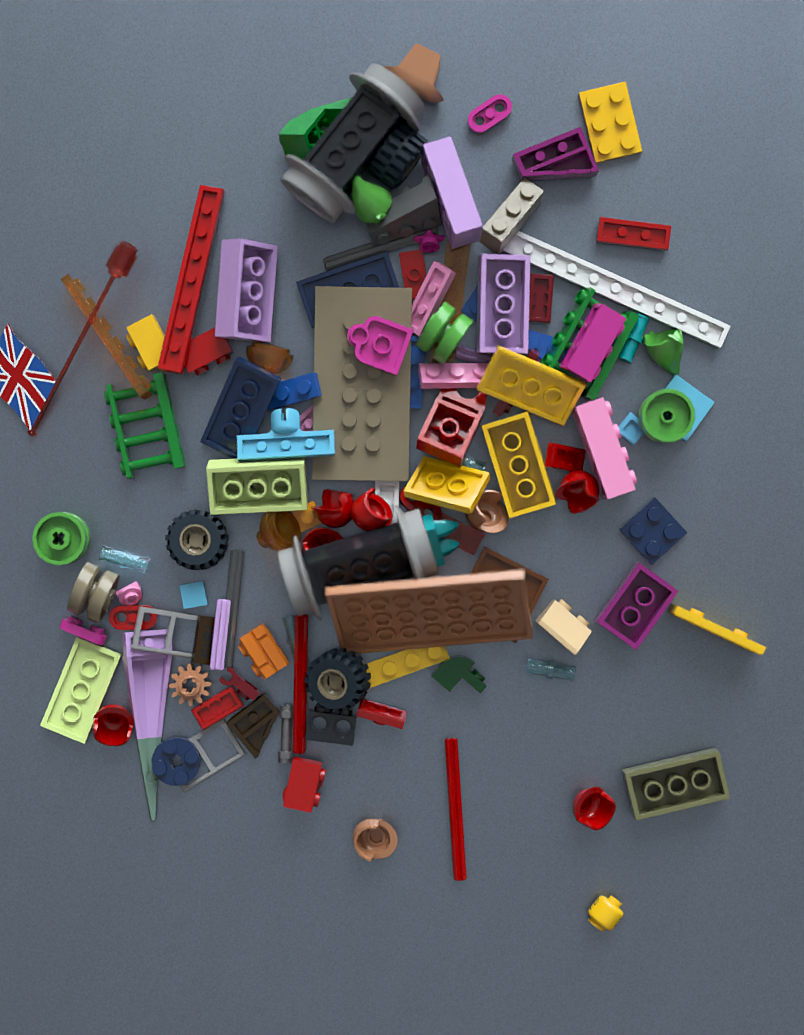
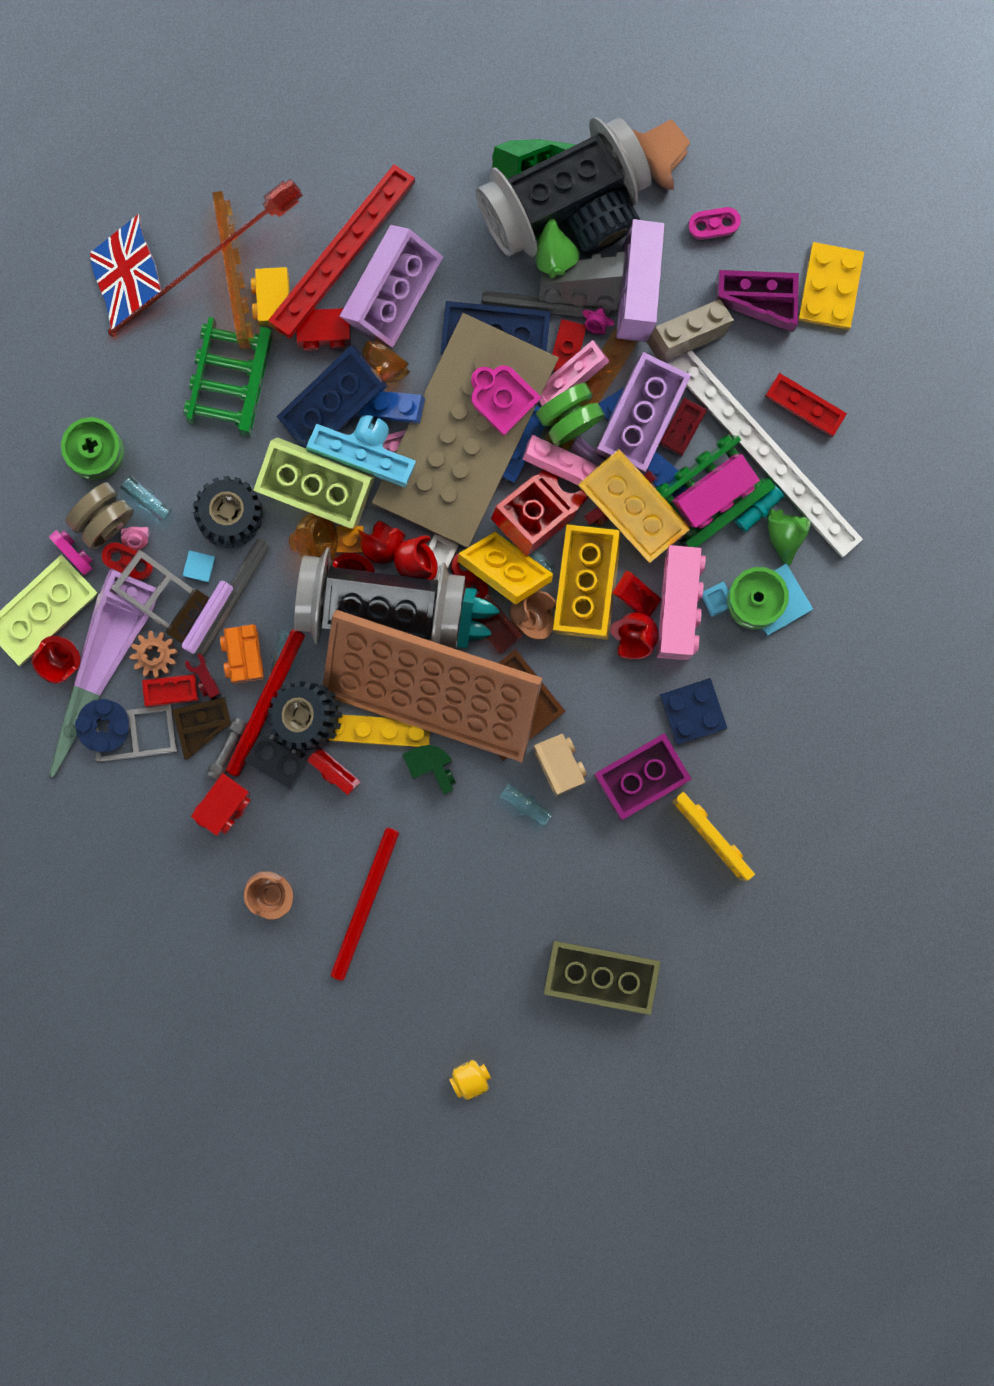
camera: 15 degrees right, 5 degrees down
red helmet [572,787,616,831] -> none

